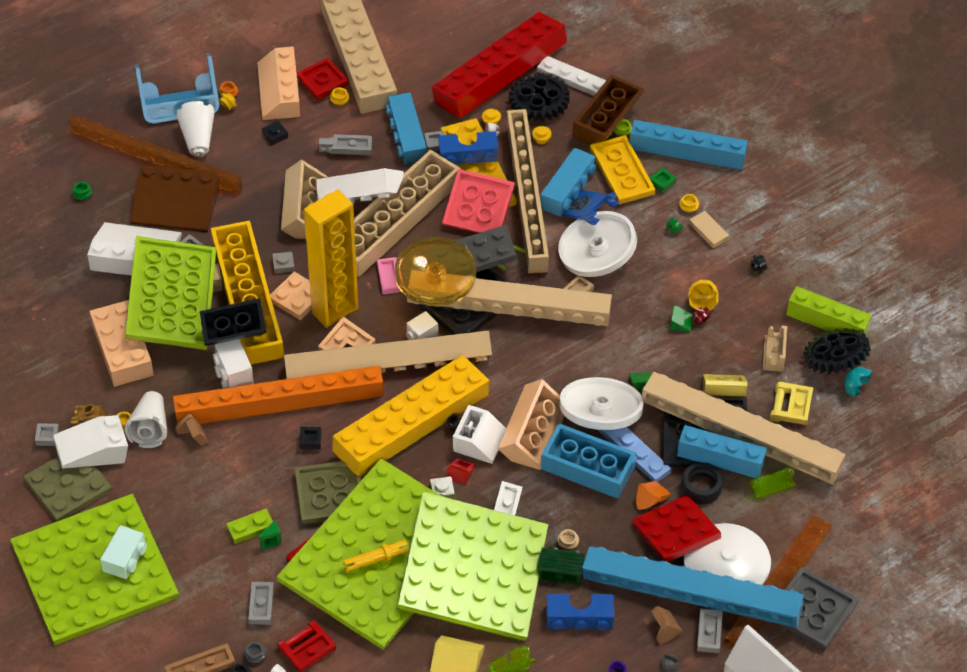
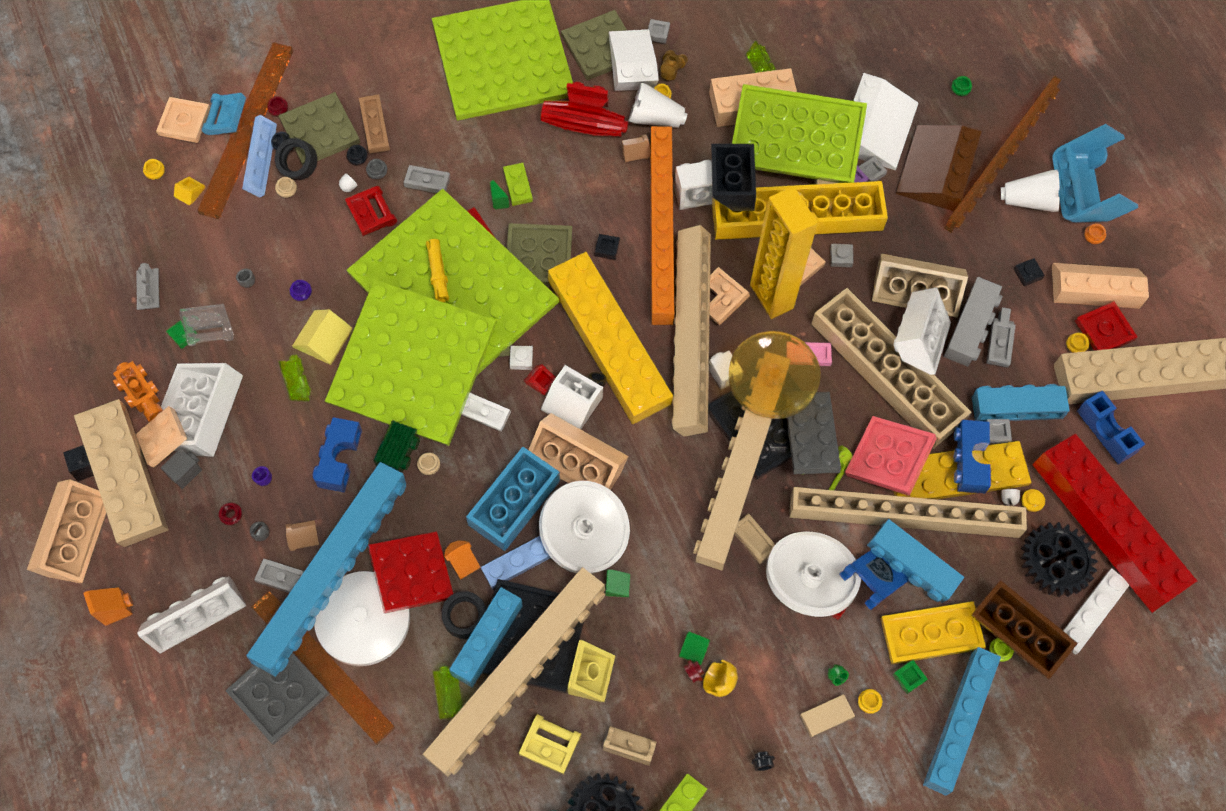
camera: 100 degrees right, 15 degrees up
light aqua brick [100,525,147,580] -> none
yellow plate [219,93,236,110] -> none
yellow plate [532,126,551,144] -> none
none -> red plate [541,82,629,137]
none -> clear neon green hinge [746,41,776,73]
none -> light grey brick [943,277,1003,367]
none -> blue arch [1077,390,1145,465]

